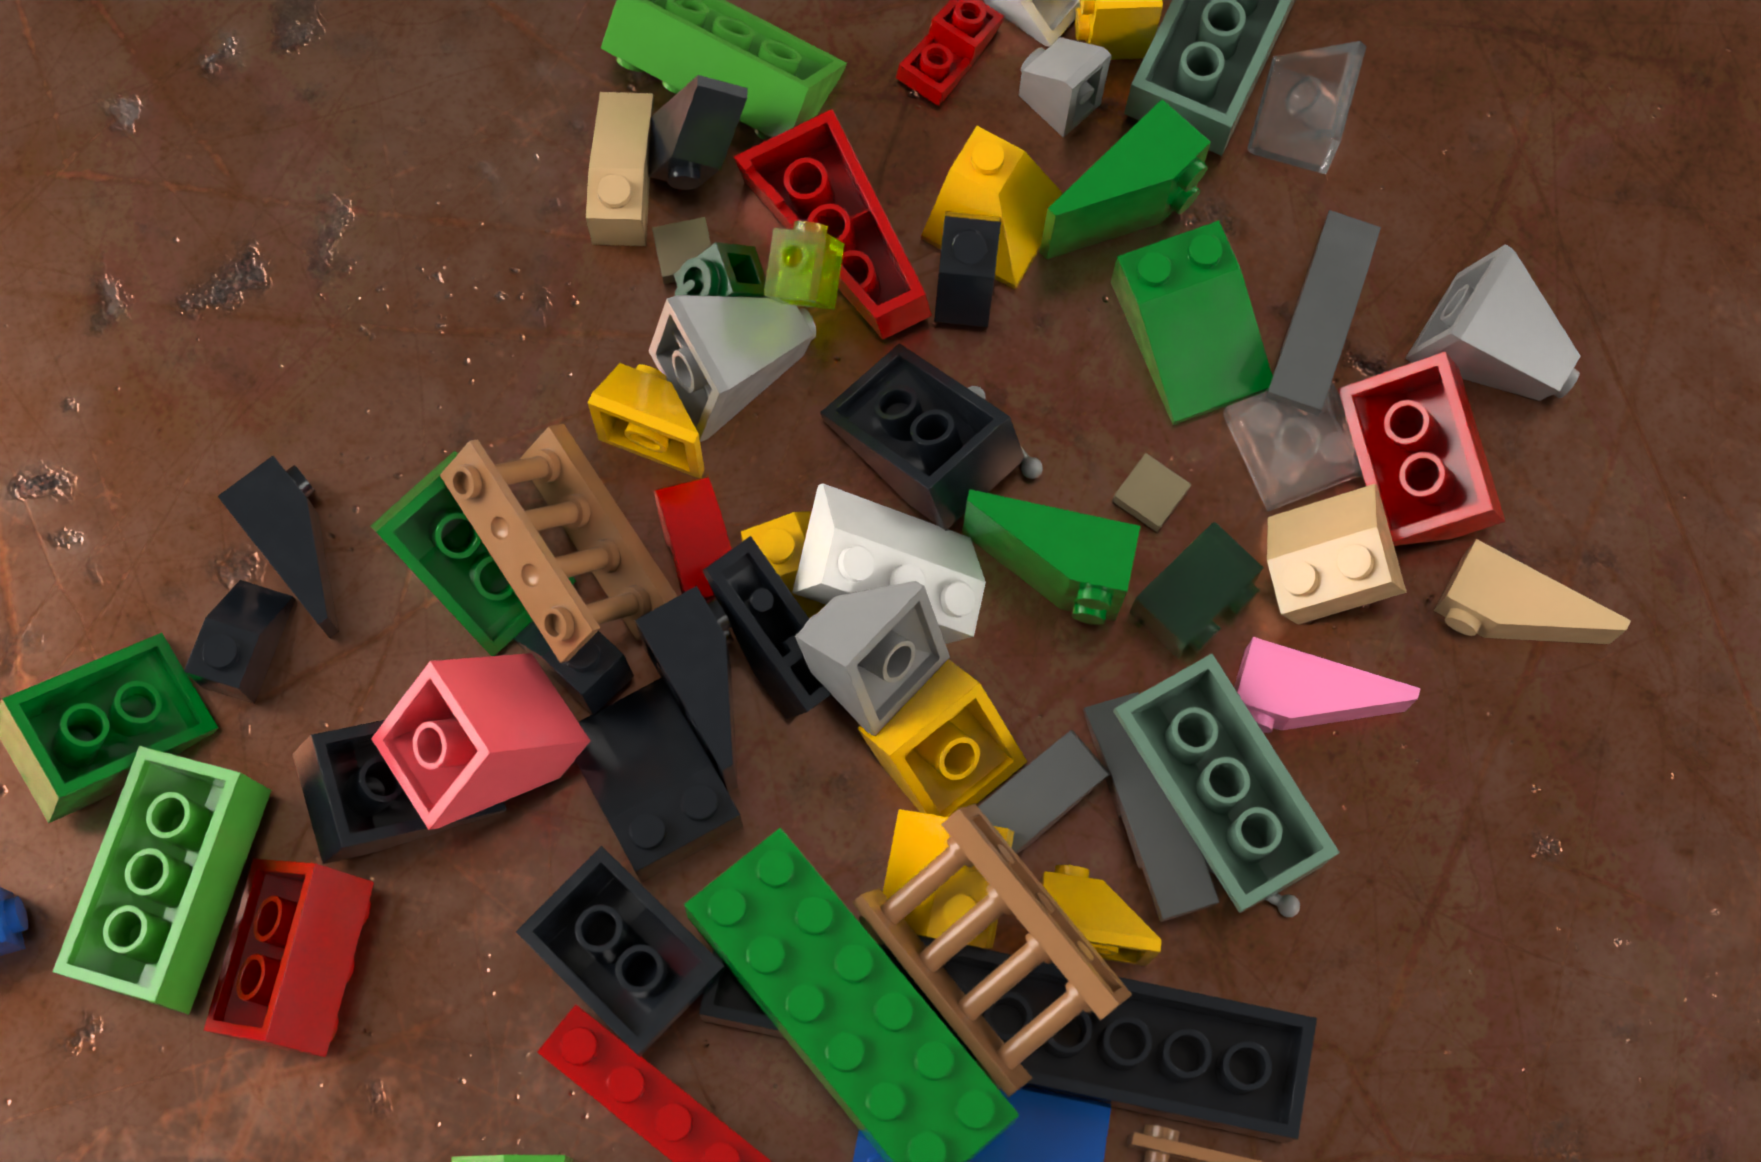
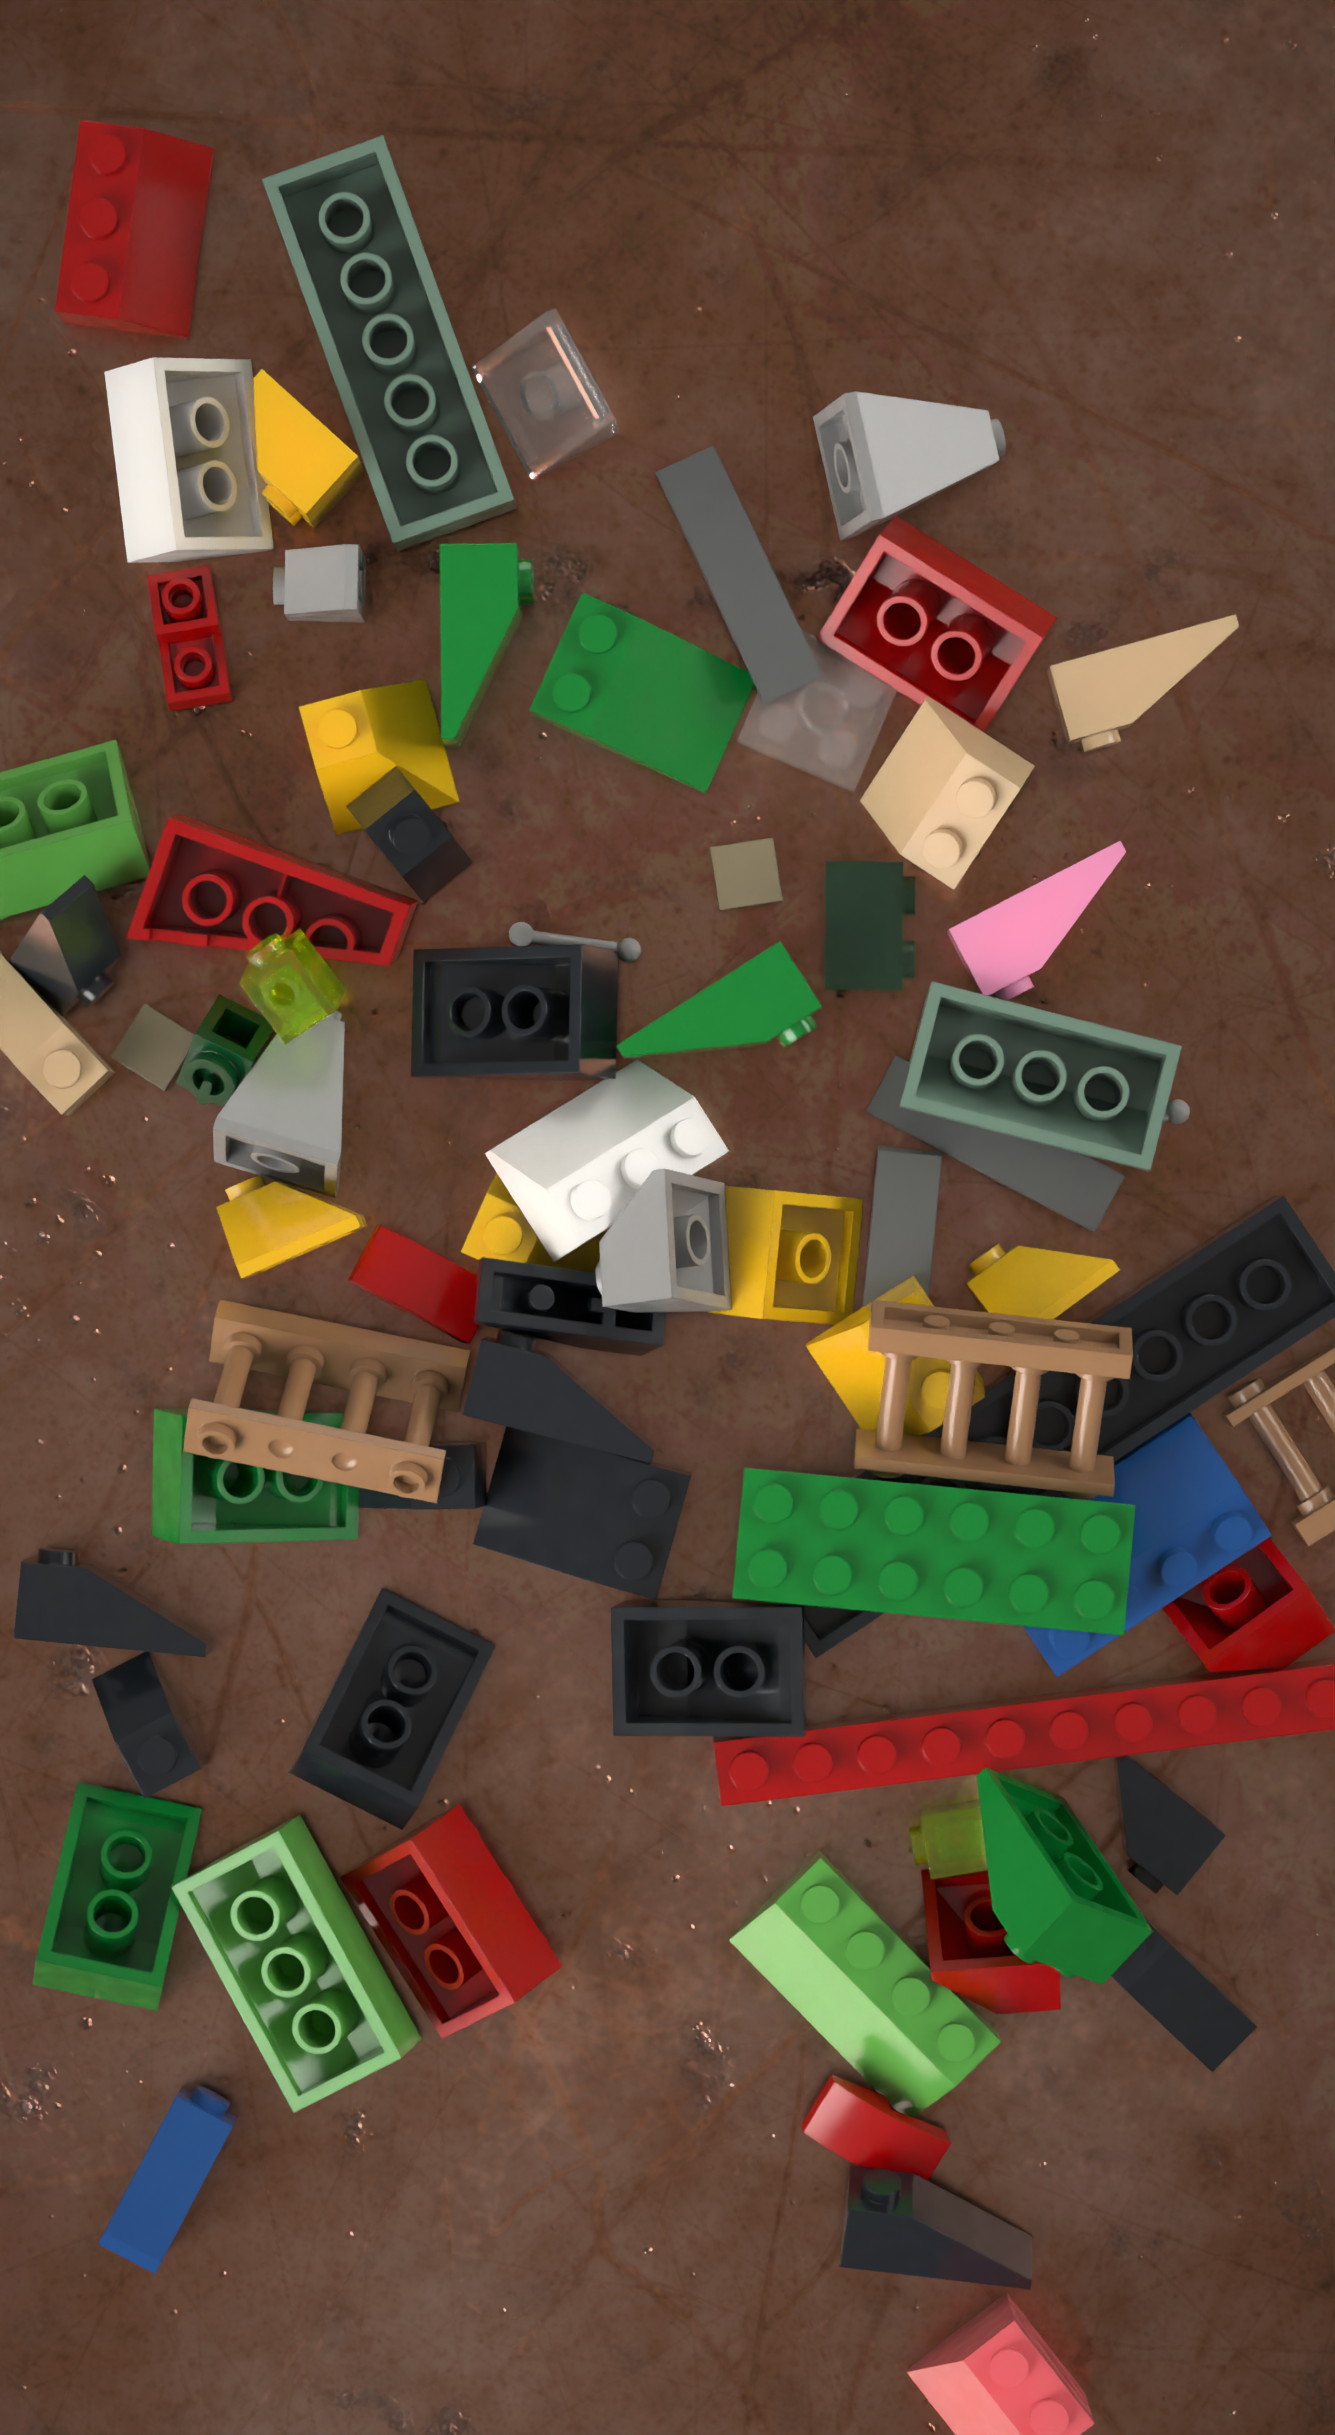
camera: 45 degrees left, 15 degrees up
coral slope [371,653,591,830] -> none

